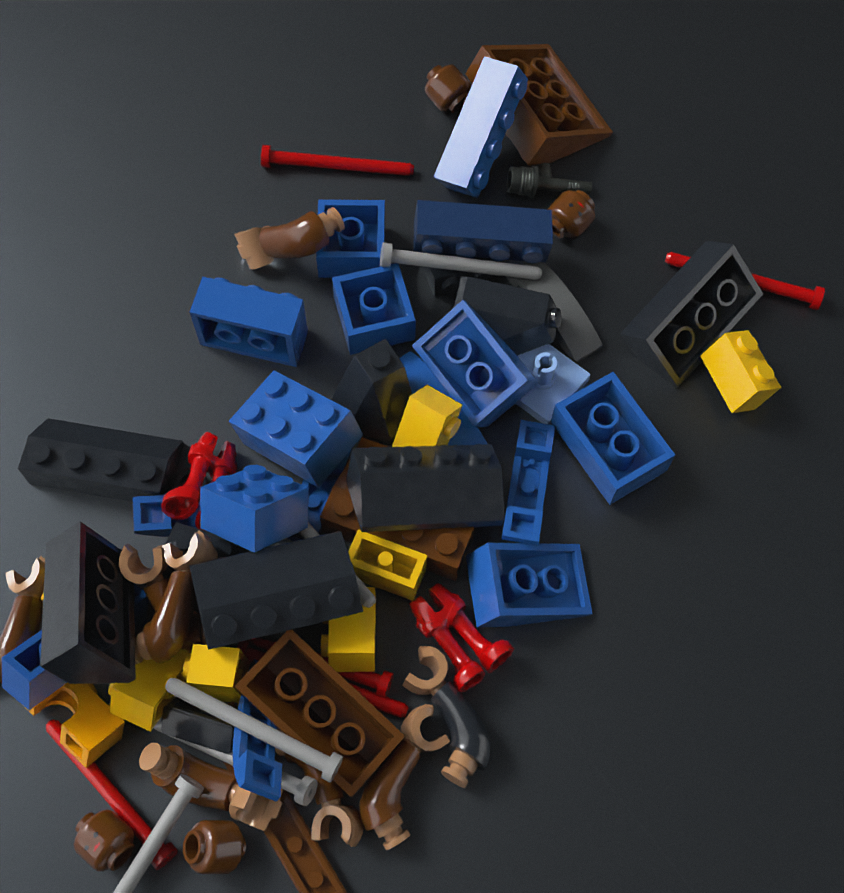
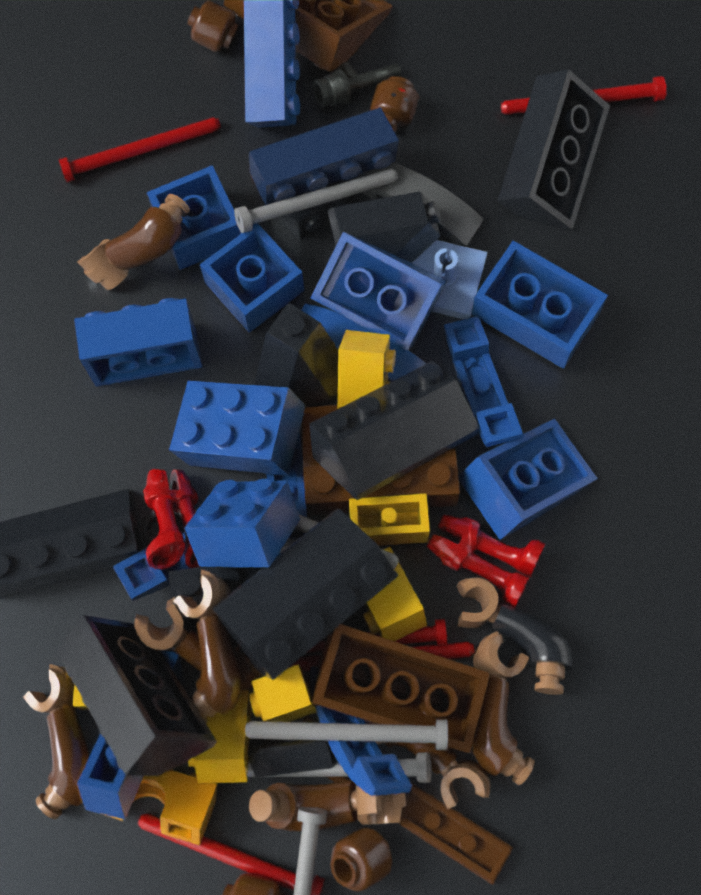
camera: 20 degrees left, 5 degrees up
yellow brick [700,330,781,413] -> none

